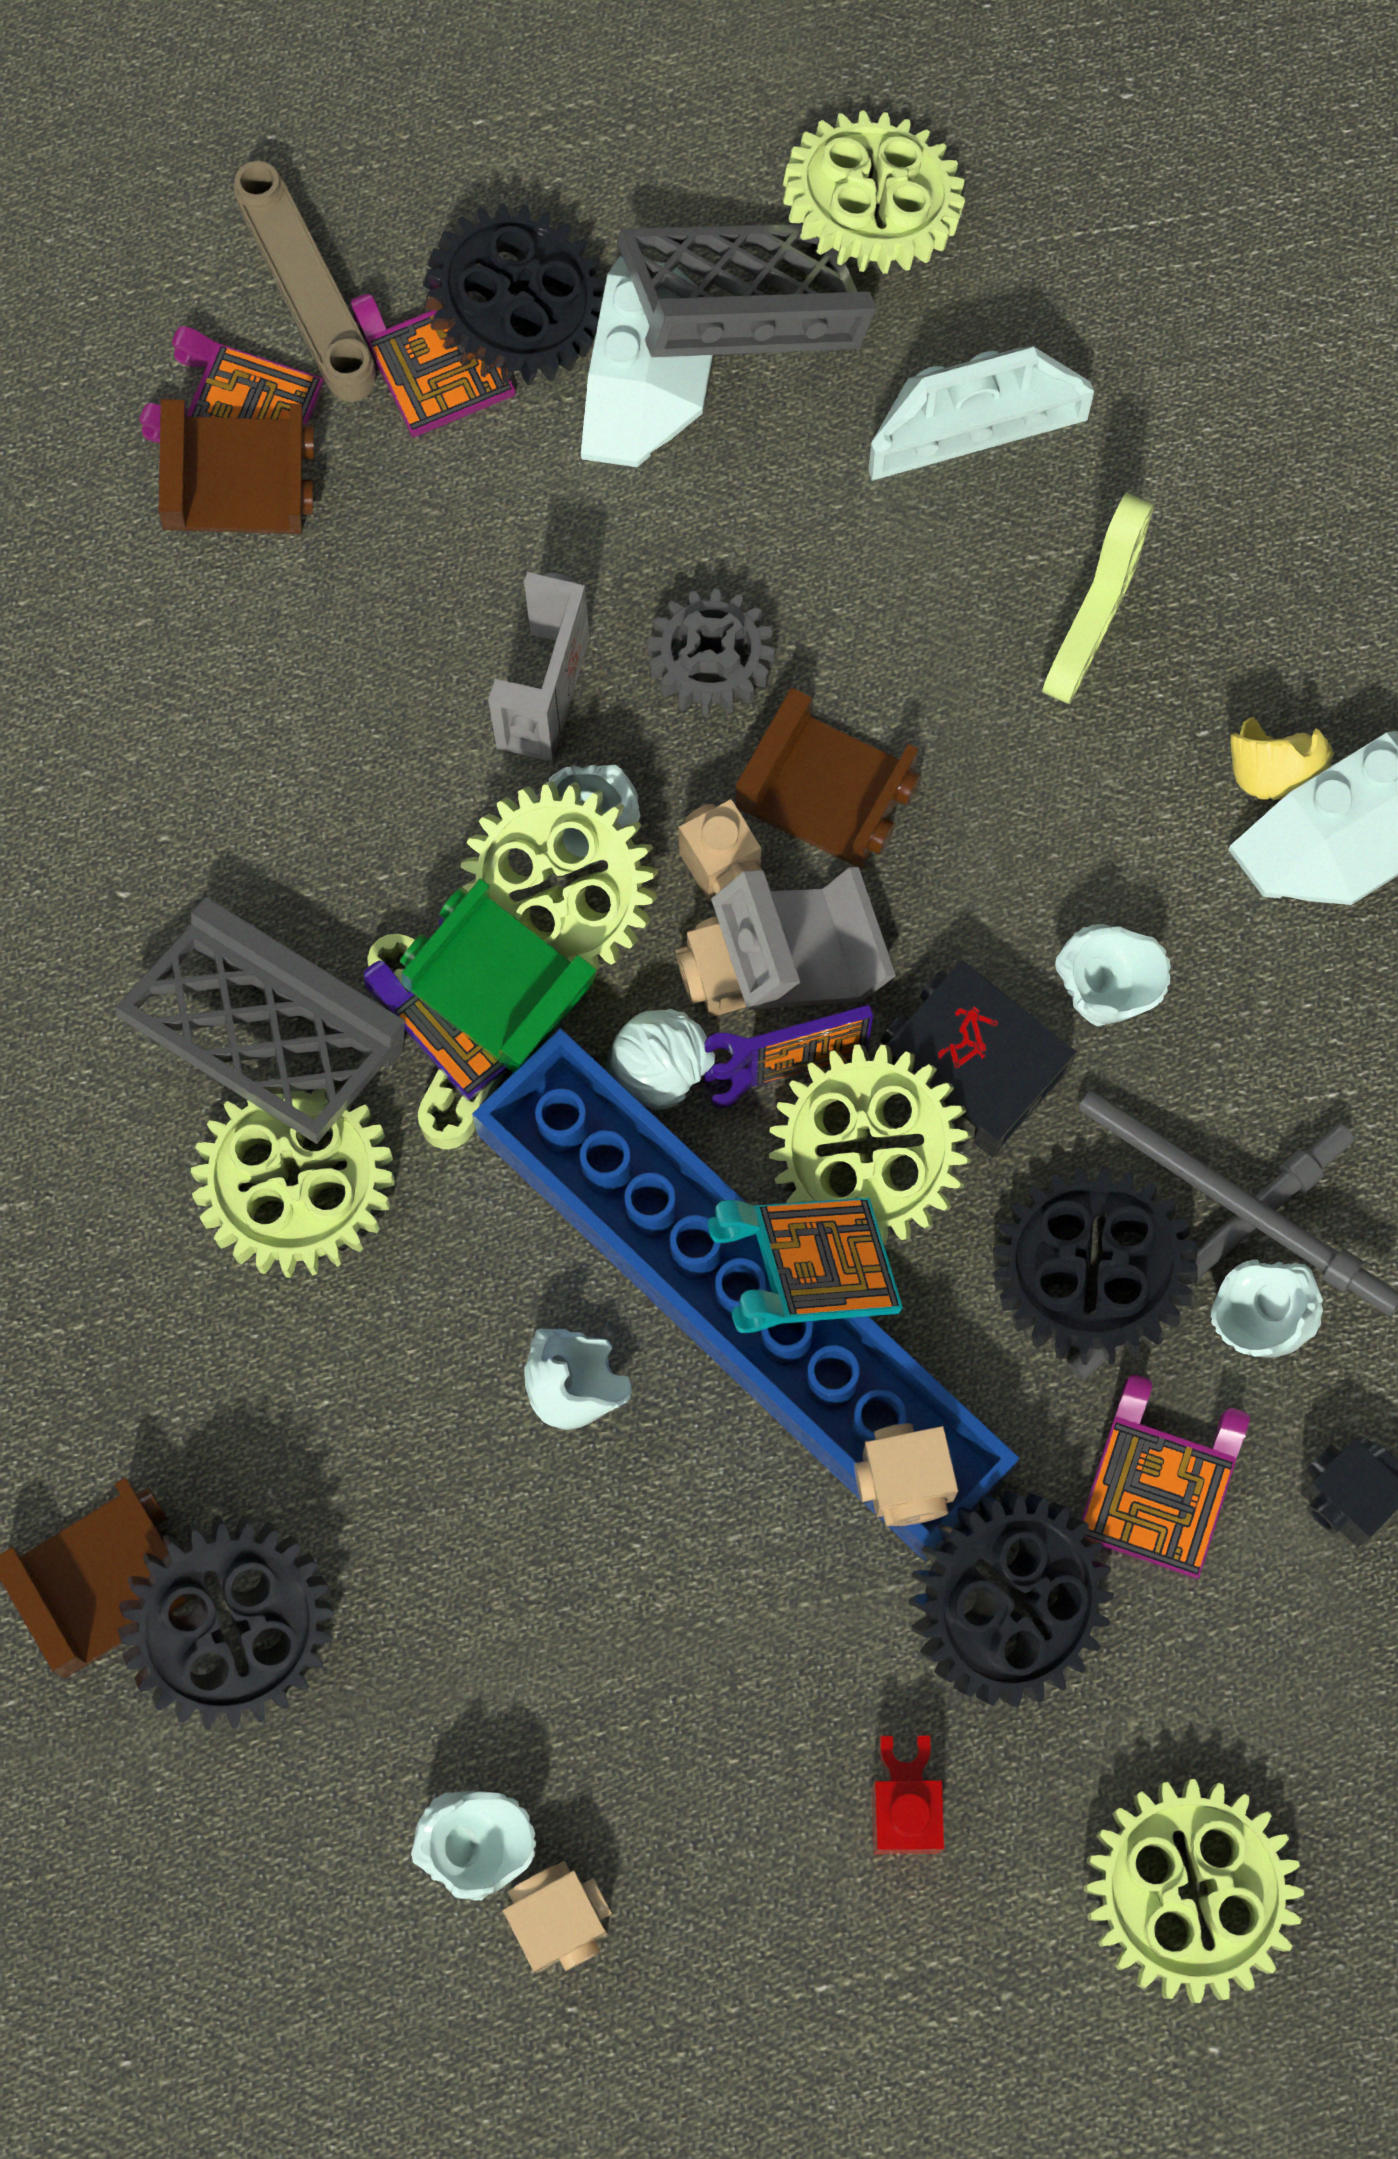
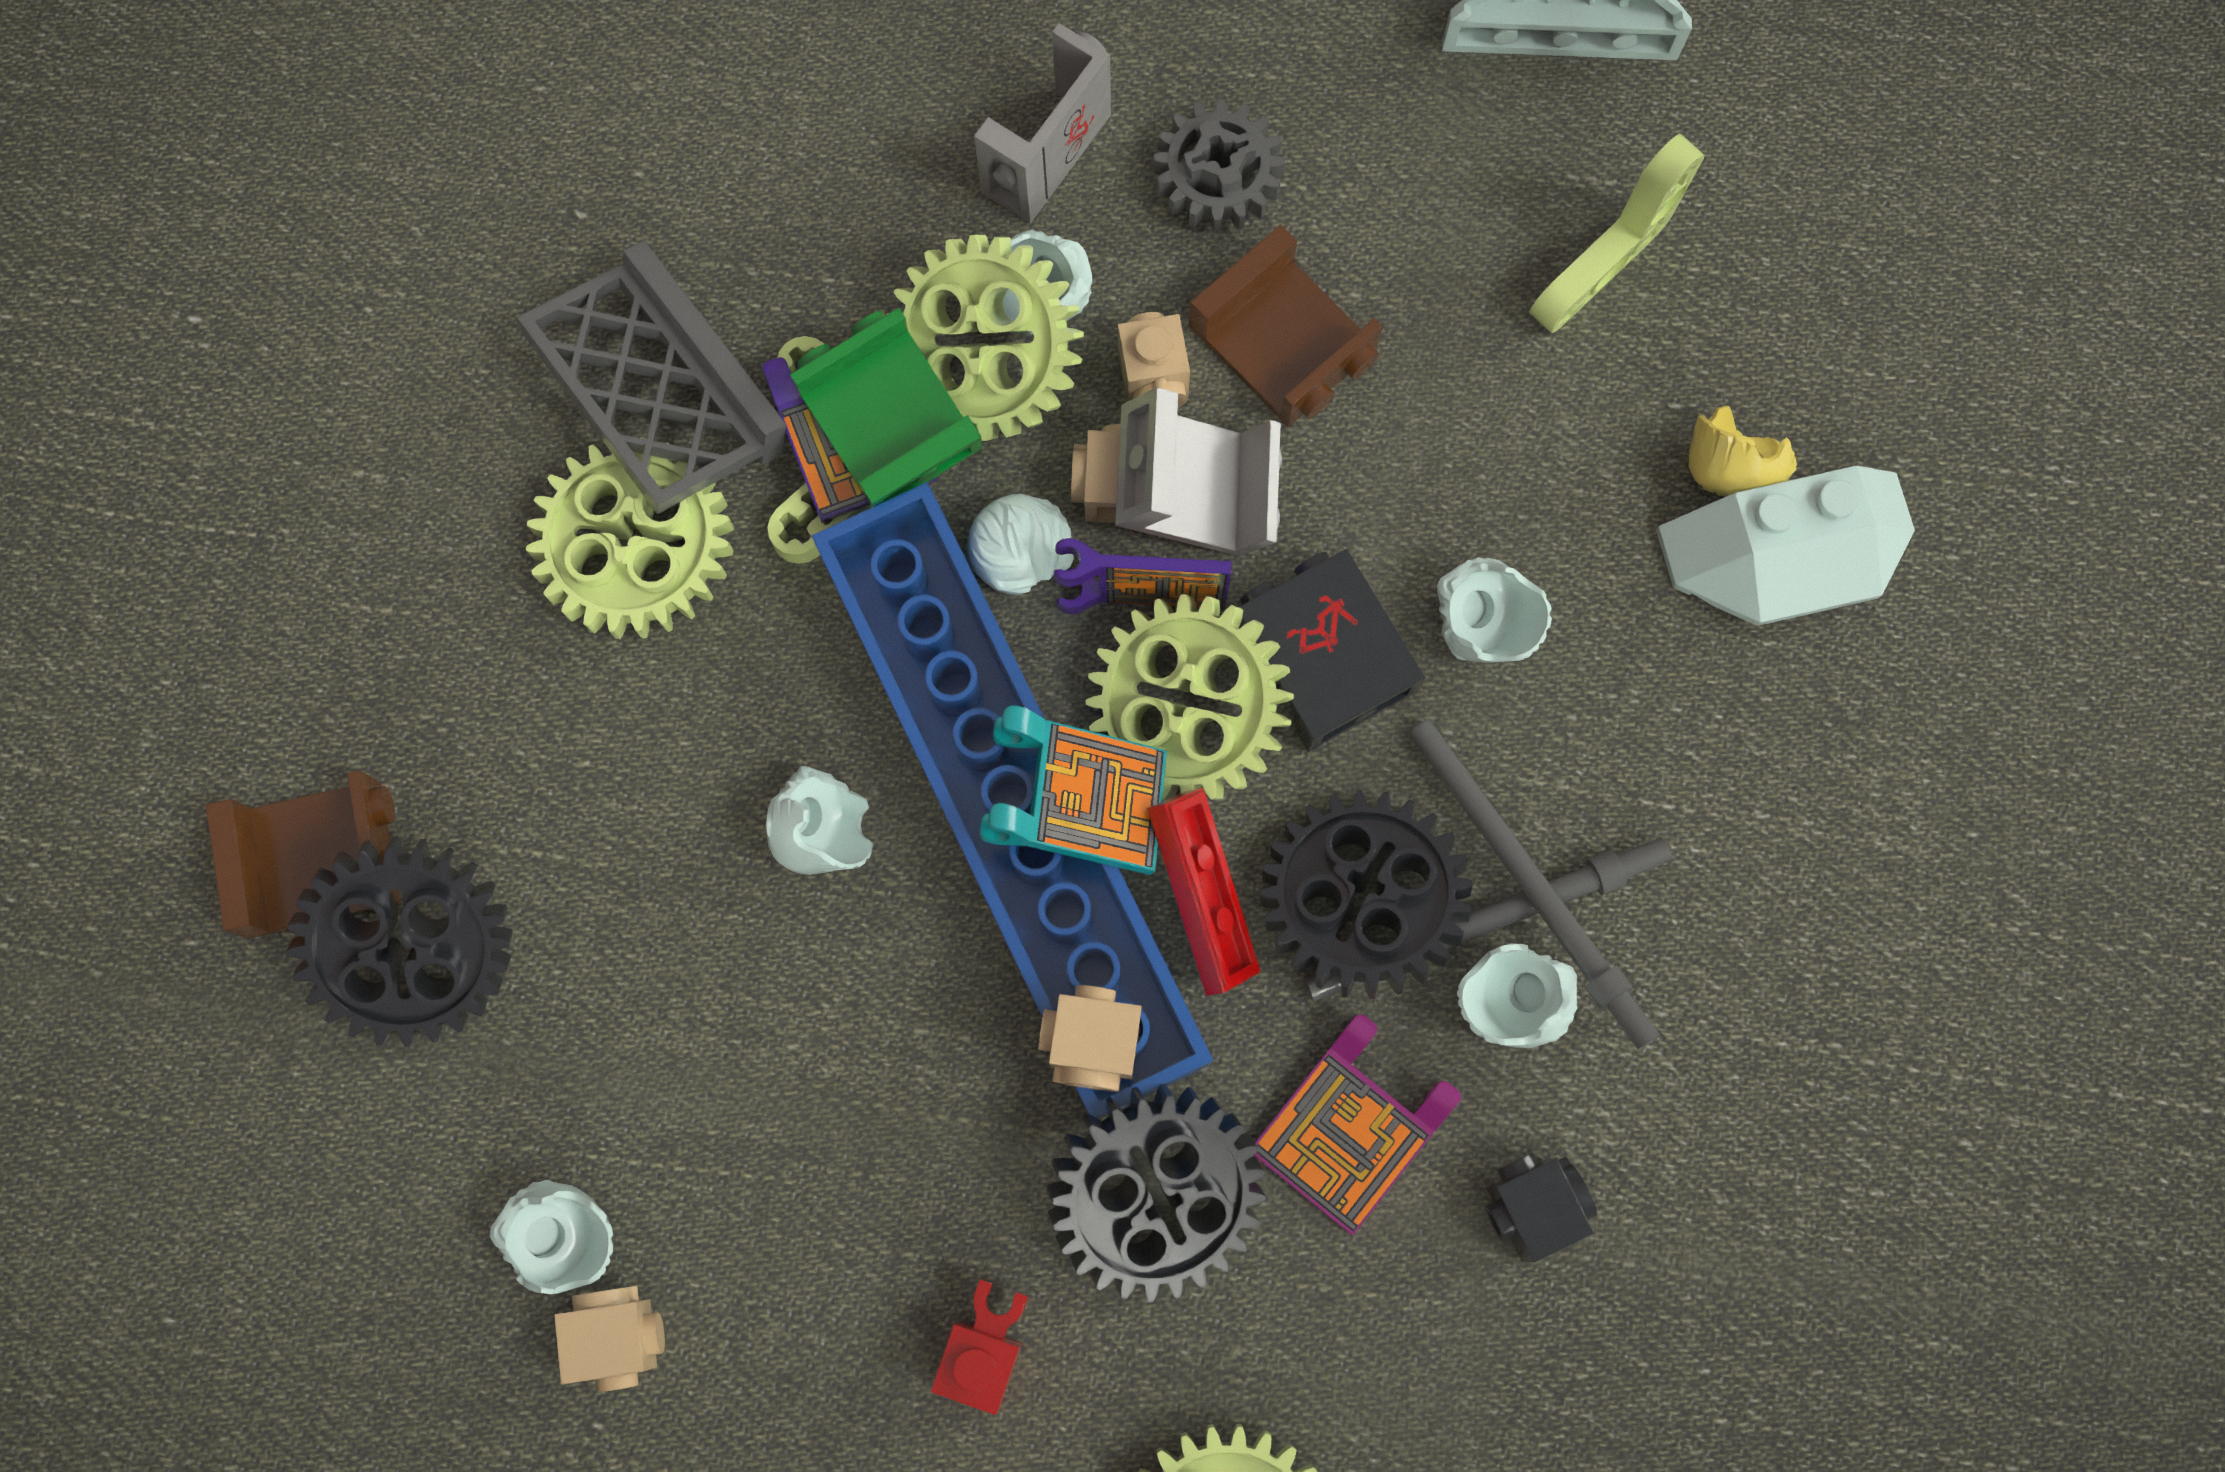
camera: 20 degrees right, 5 degrees up
none -> red tile [1147,787,1260,996]

